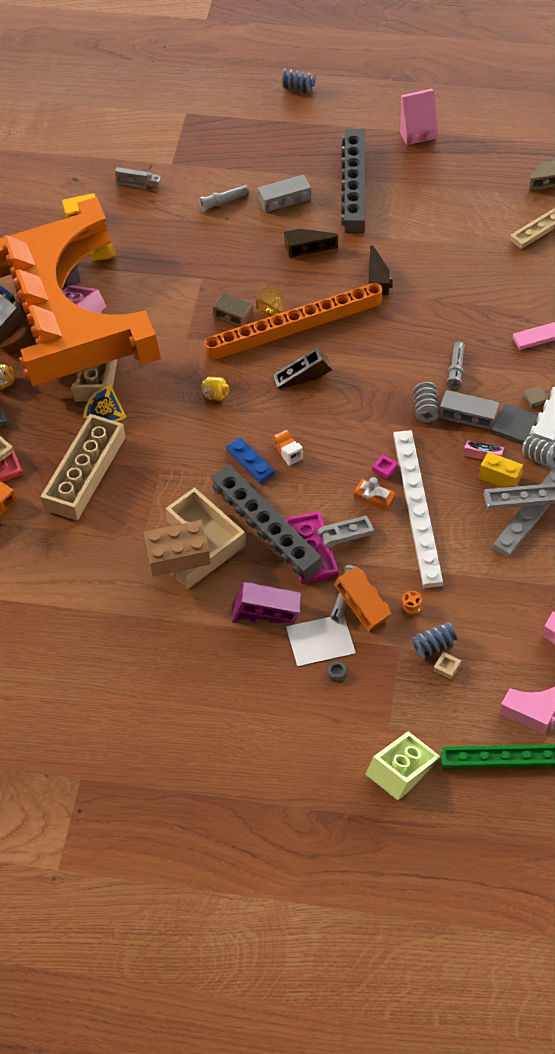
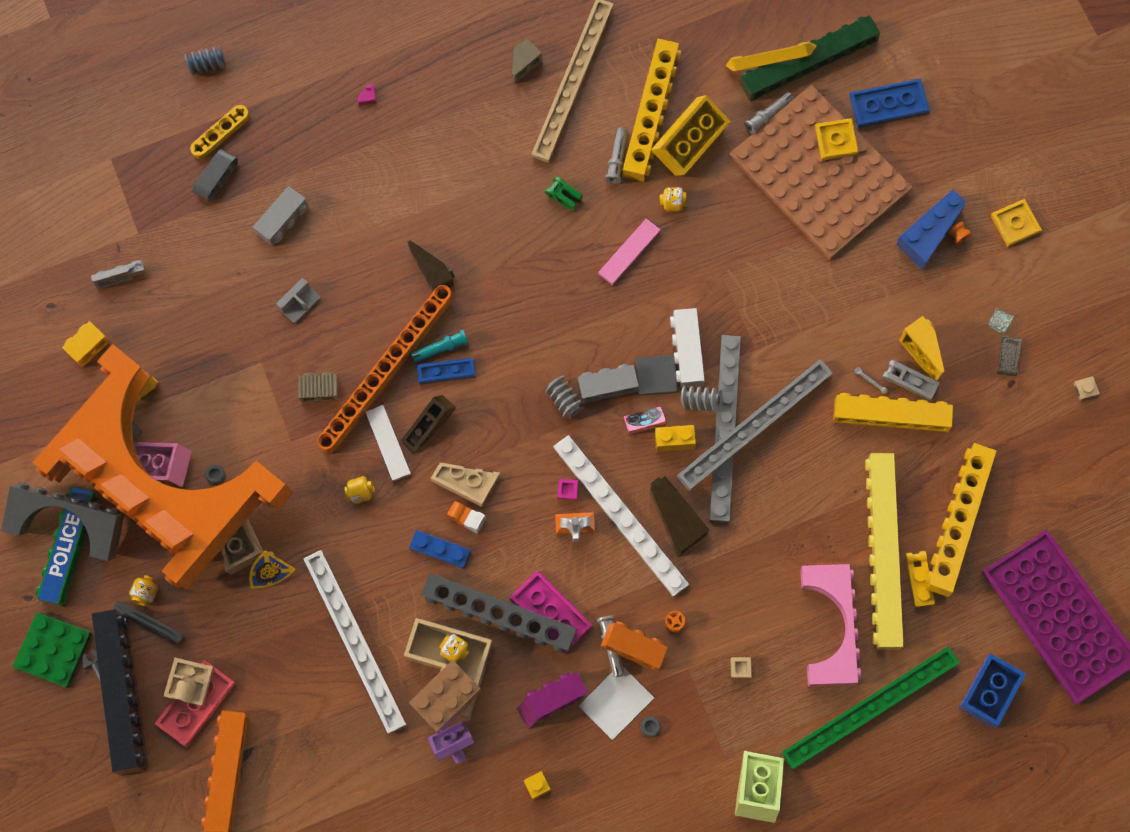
camera: 30 degrees left, 20 degrees up
tan brick [40,414,126,521] -> none
light grey pin [199,185,249,211] -> none
clear yellow slope [255,284,284,317] -> none
dark brown slope [284,229,338,258] -> none
light grey plate [317,516,374,548] -> none
dark grey brick [341,129,365,233] -> none
bright pink slope [400,89,437,146] -> none
sand blue piece [411,622,457,659] -> none
light grey pin [446,341,465,390] -> none
dark tan tile [523,386,548,408] -> none
none -> yellow beam [191,105,250,159]
none -> dark grey beam [193,149,238,202]
none -> light grey panel [276,278,320,324]
none -> white plate [304,550,406,734]
none -> dark pink tile [358,84,377,105]
none -> white tile [366,405,411,482]
none -> teal pin [411,329,469,363]
none -> blue tile [417,358,476,385]
none -> medium lavender tile [428,720,474,764]
none -> tan wing [431,463,500,507]
none -> yellow head [439,634,469,663]
none -> yellow brick [523,771,551,800]
none -> green piece [544,177,583,211]
none -> dark brown slope [650,476,710,557]

